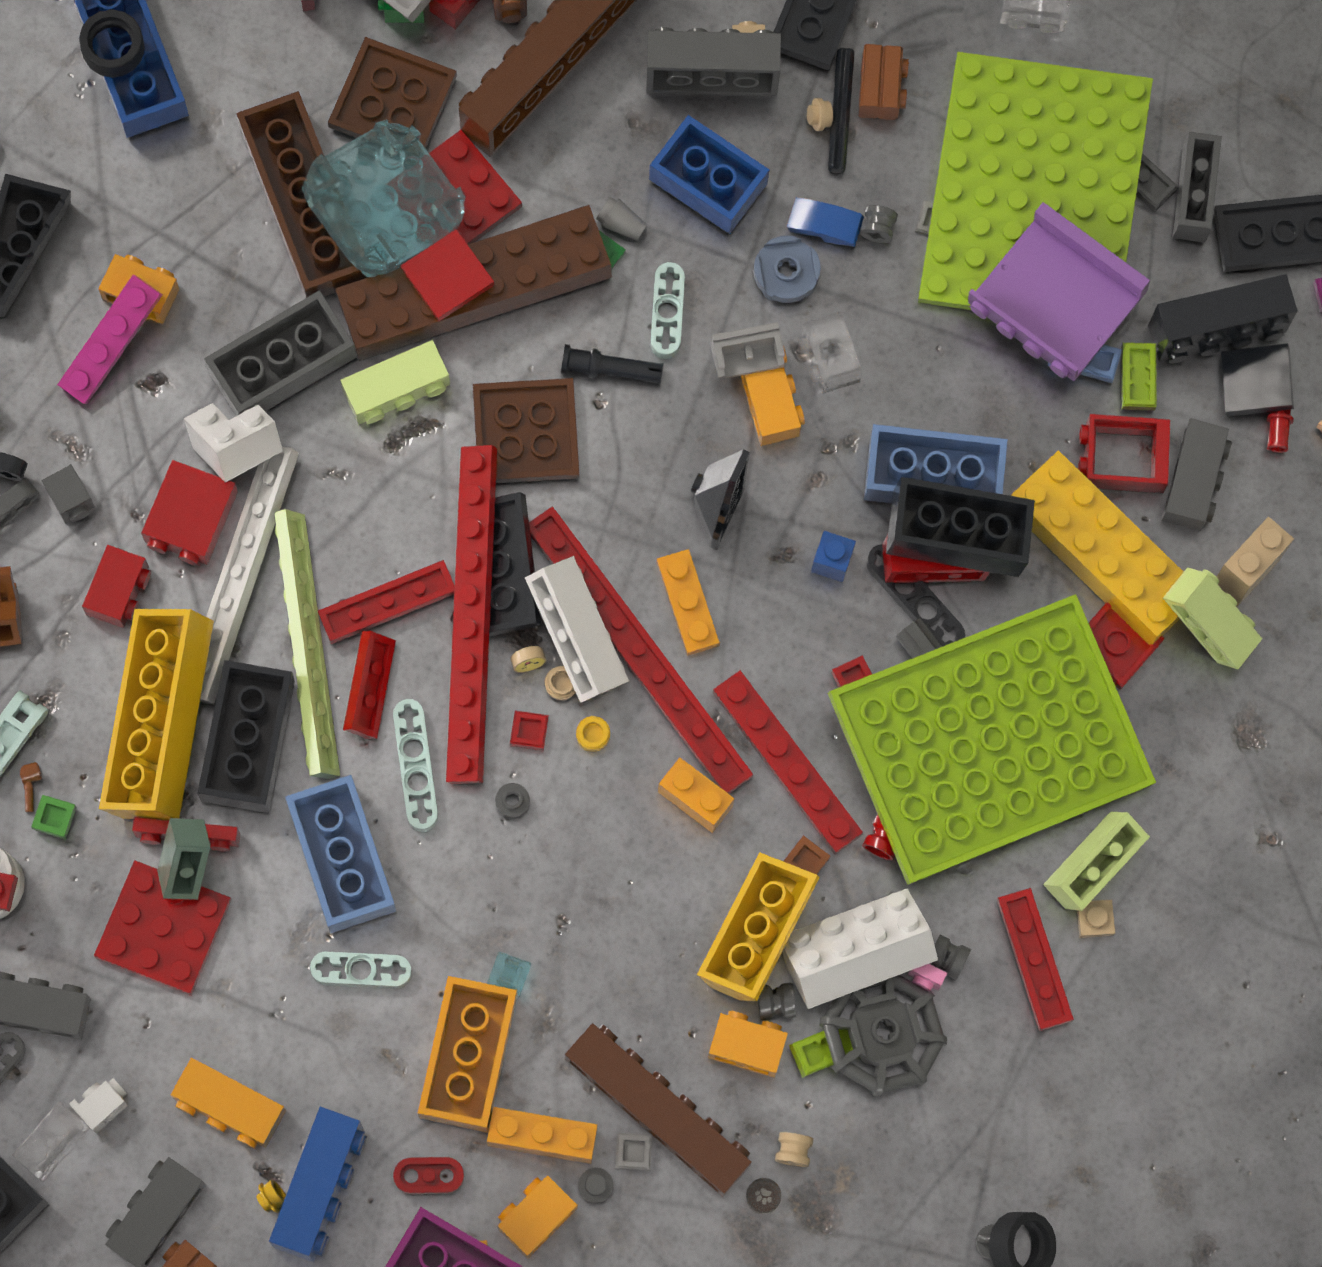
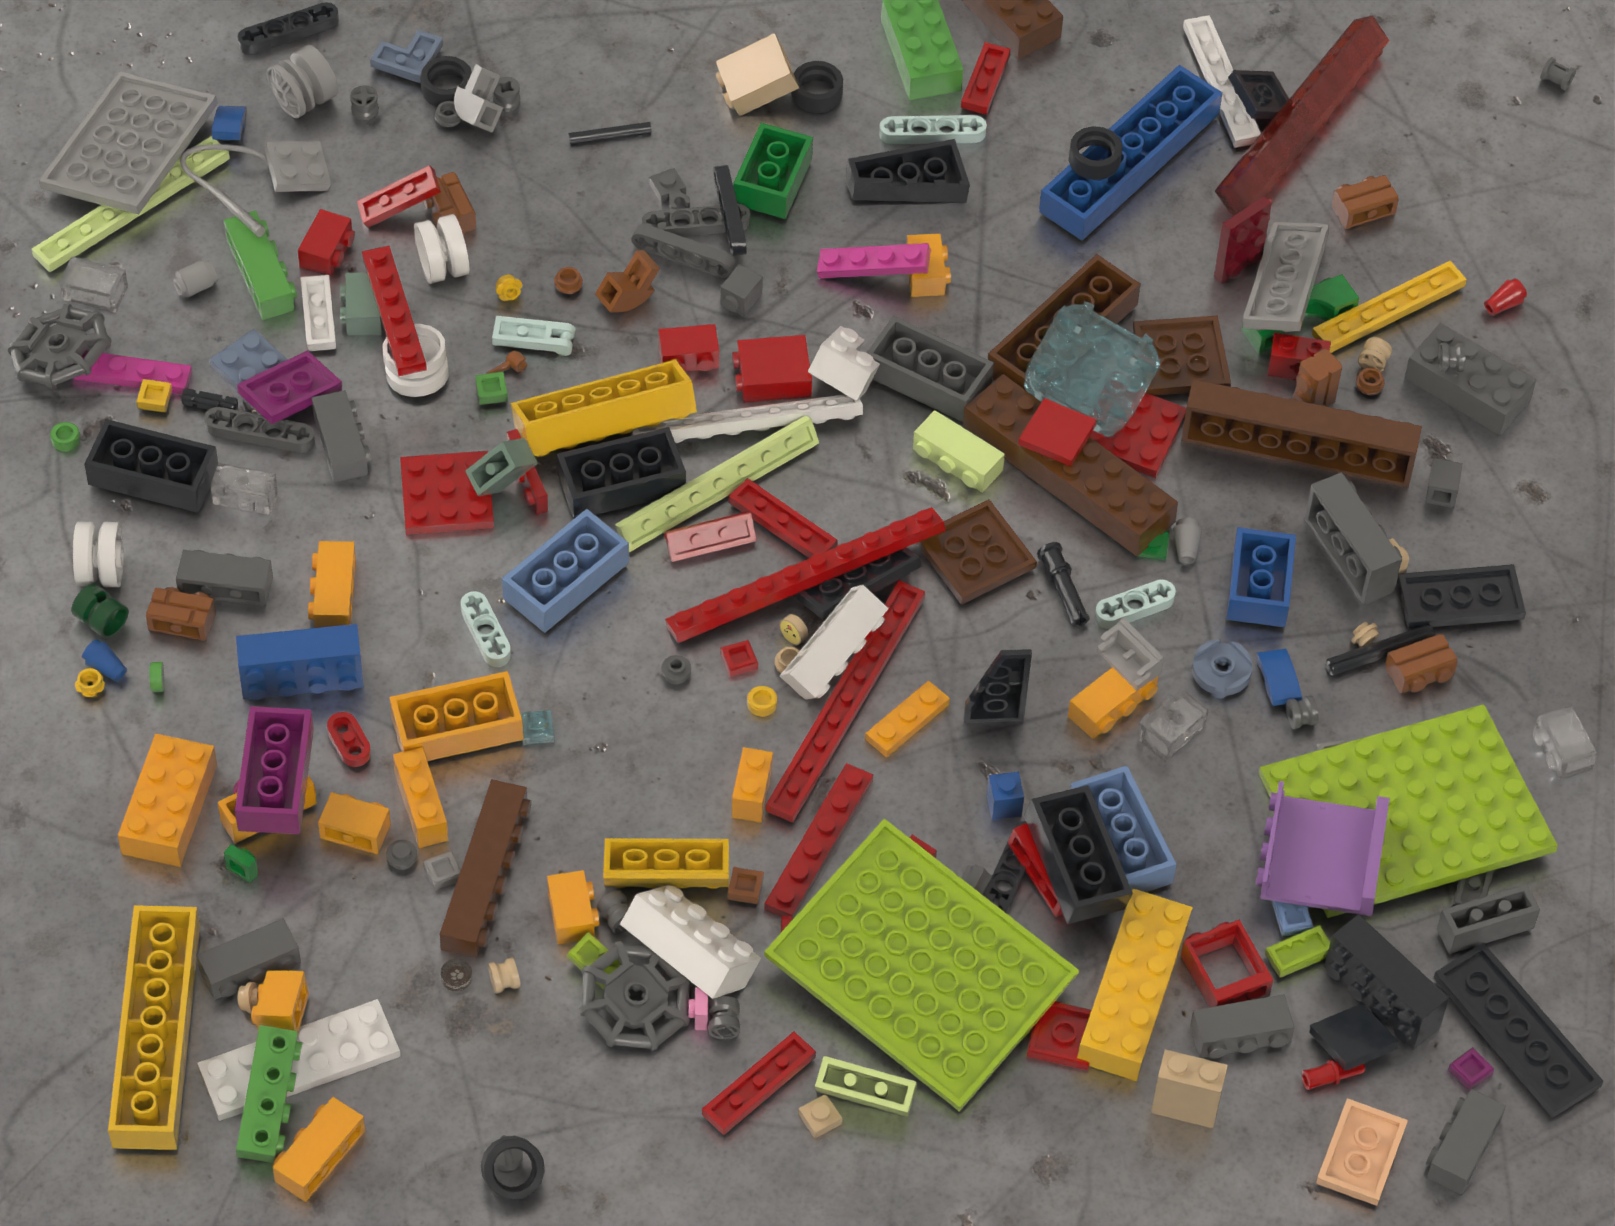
camera: 65 degrees right, 20 degrees down
white brick [69,1078,128,1134] -> none
light aqua beam [393,699,438,832] -> none
yellowish green brick [1163,567,1262,669] -> none

